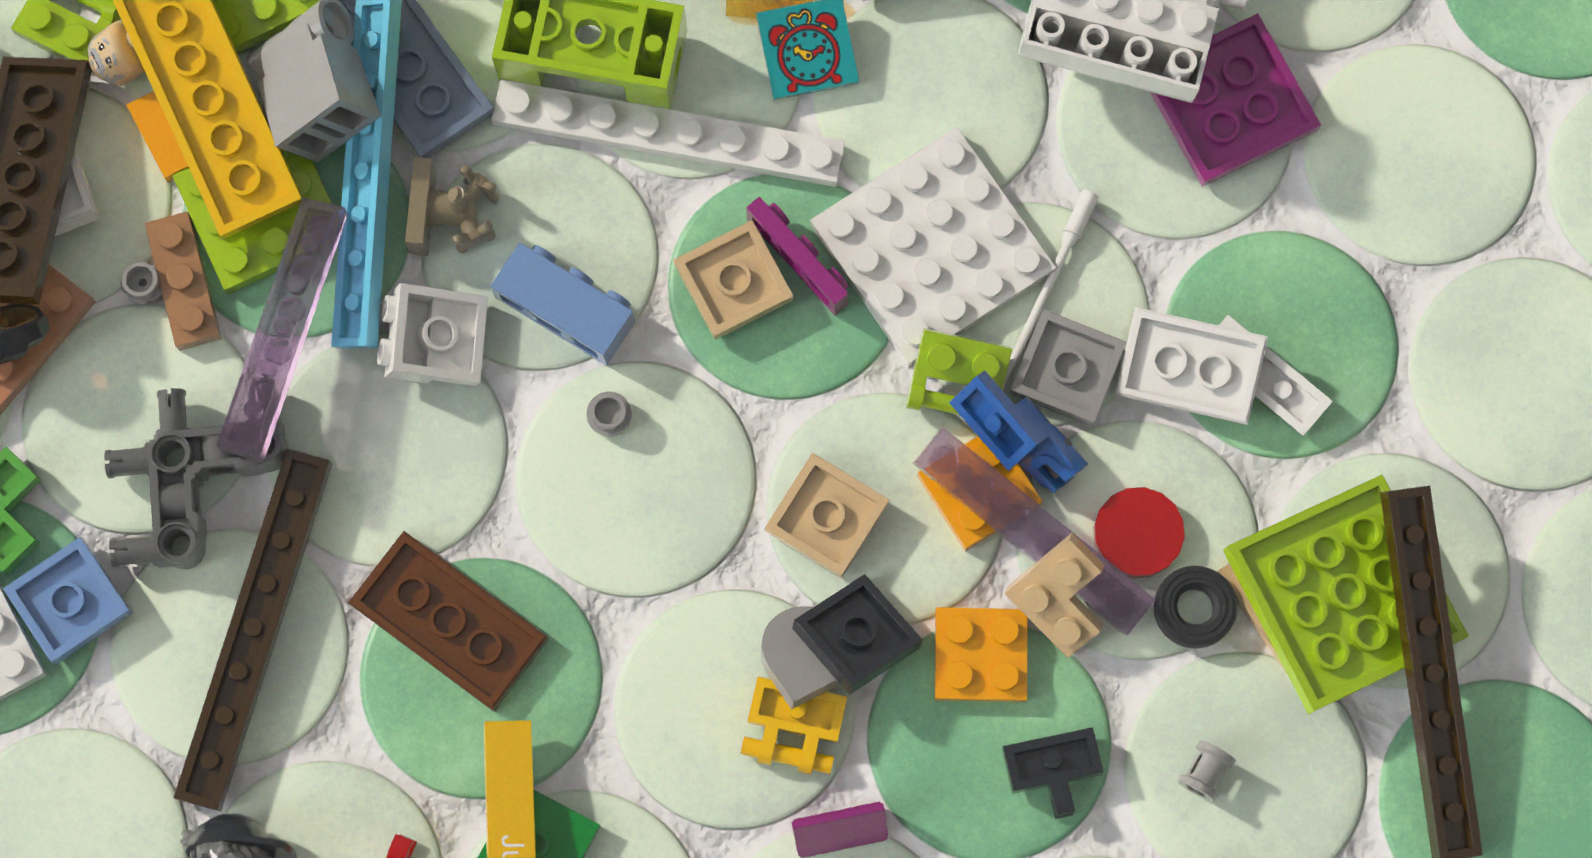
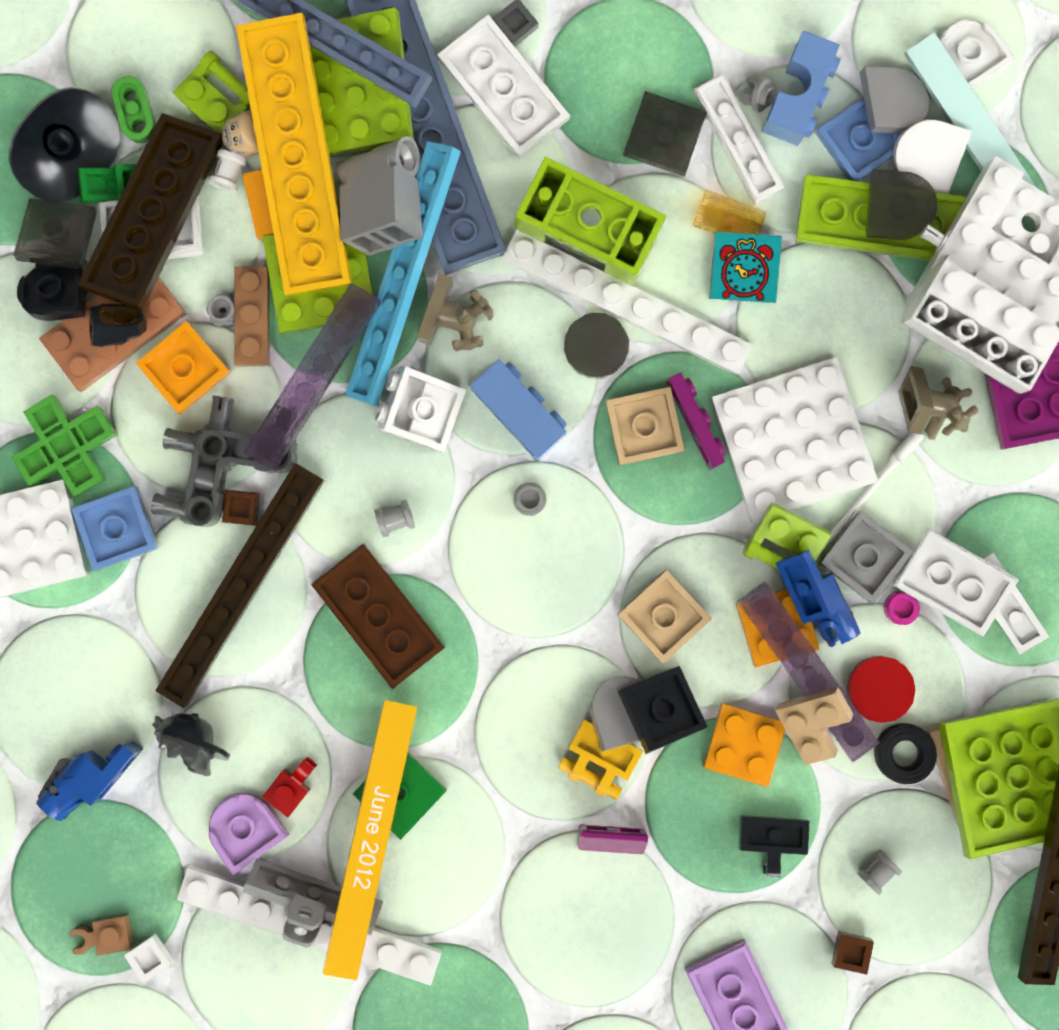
camera: 15 degrees right, 10 degrees up
none -> light orange plate [135,321,231,415]
none -> white bush [208,149,246,193]
none -> reddish brown tile [222,490,260,526]
none -> light grey bush [374,500,415,538]
none -> clear smoke tile [564,313,629,379]
none -> dark pink tile [884,592,920,625]
none -> dark tan piece [898,366,978,440]

